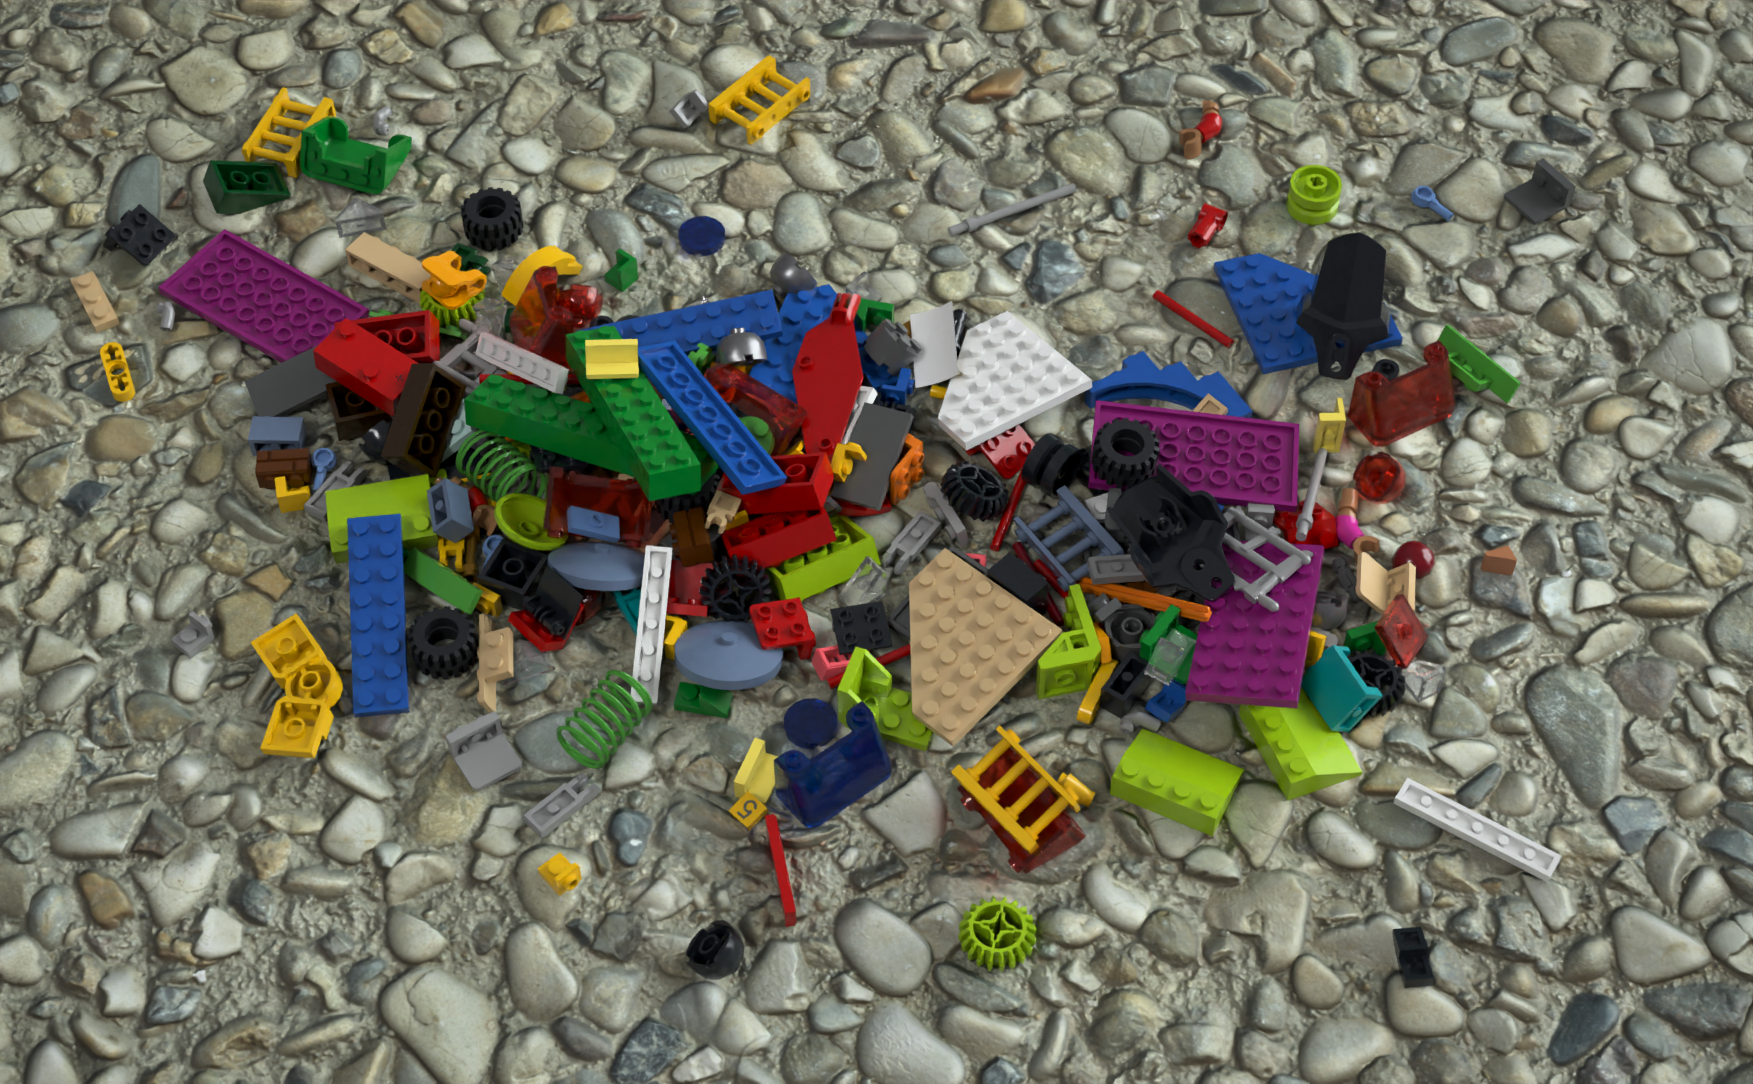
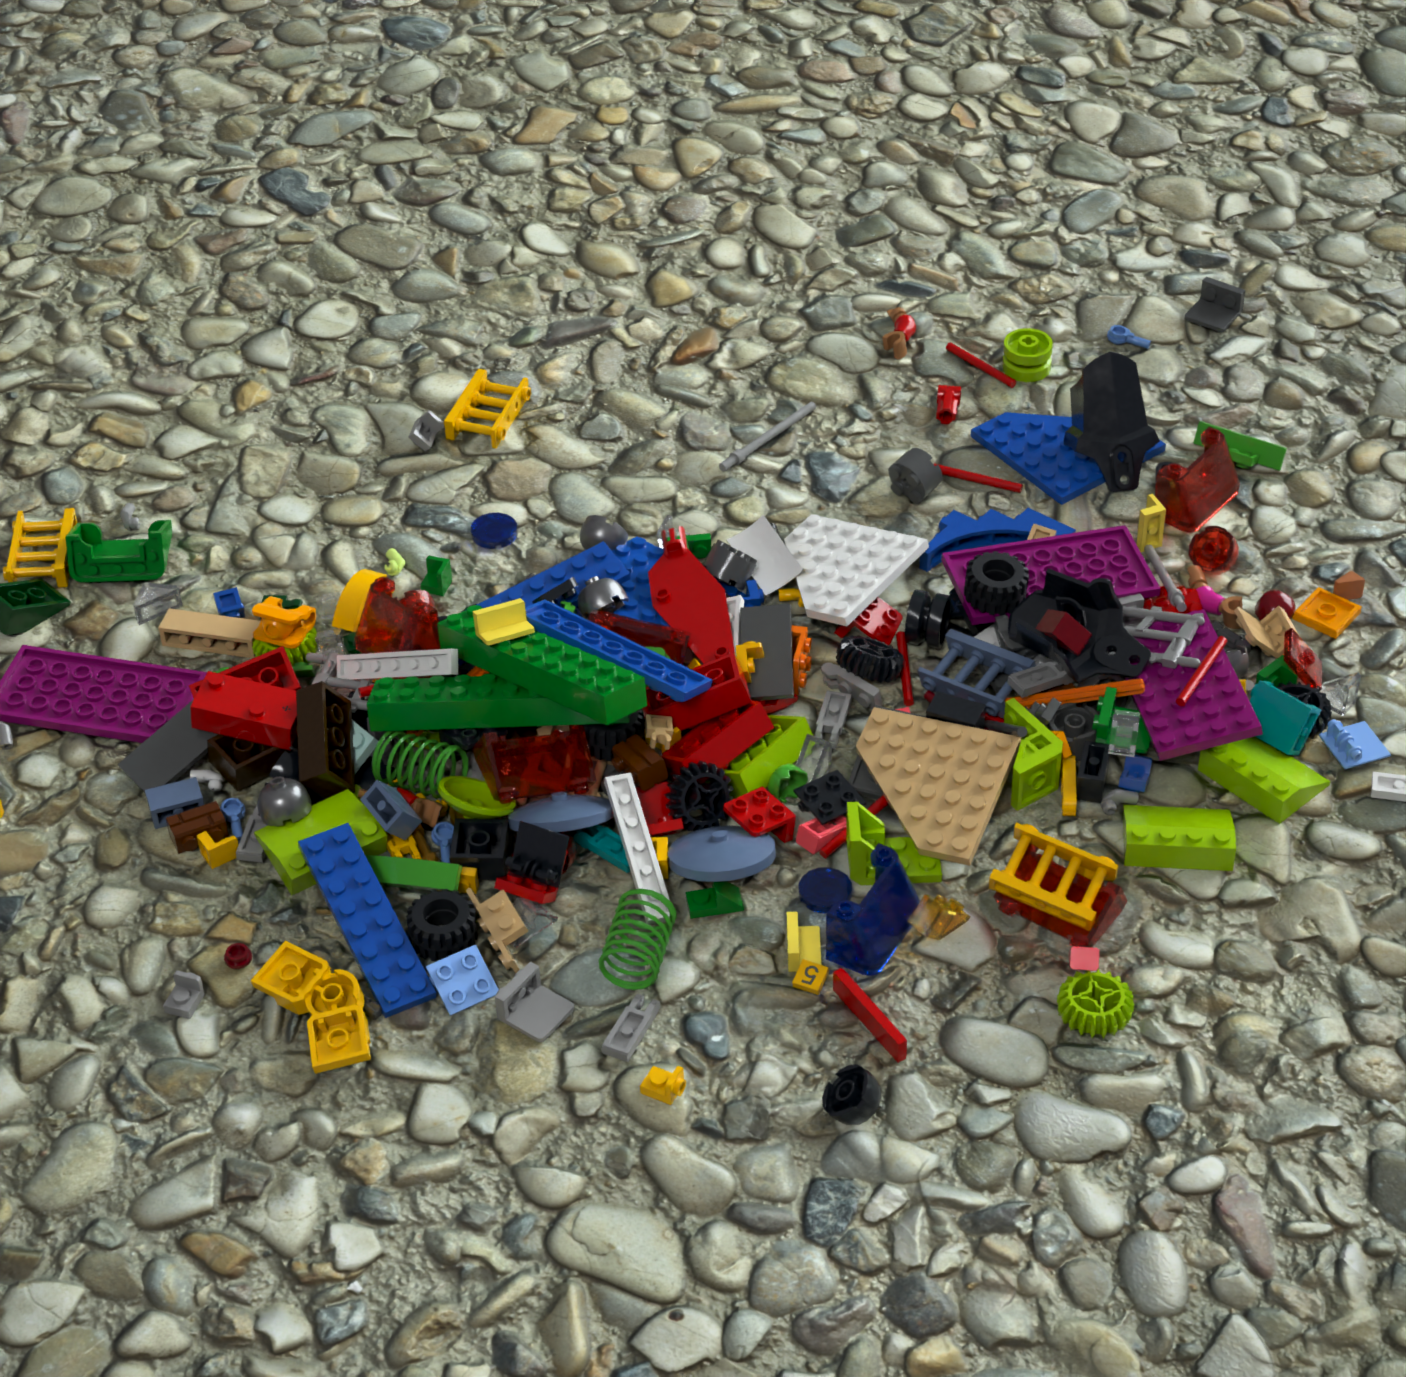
camera: 20 degrees left, 10 degrees down
black tyre [461,187,524,250] -> none
medium blue plate [567,506,620,543] -> none
none -> white arm [190,770,224,791]
none -> blue bracket [213,587,245,618]
none -> dark red plate [224,943,252,969]
none -> flat silver cylinder [257,776,312,826]
none -> yellowish green arm [384,548,405,576]
none -> light blue hinge [426,944,499,1016]
none -> black plate [532,576,578,604]
none -> bright green hair [768,764,808,803]
none -> dark grey brick [888,448,943,504]
none -> clear yellow slope [907,894,971,940]
none -> red bar [946,342,1017,388]
none -> dark grey bar [985,720,1027,737]
none -> dark red slope [1036,609,1092,656]
none -> coral slope [1068,946,1100,971]
none -> red bar [1176,636,1227,707]
none -> light orange tile [1292,587,1362,639]
none -> light blue hinge [1319,719,1391,770]

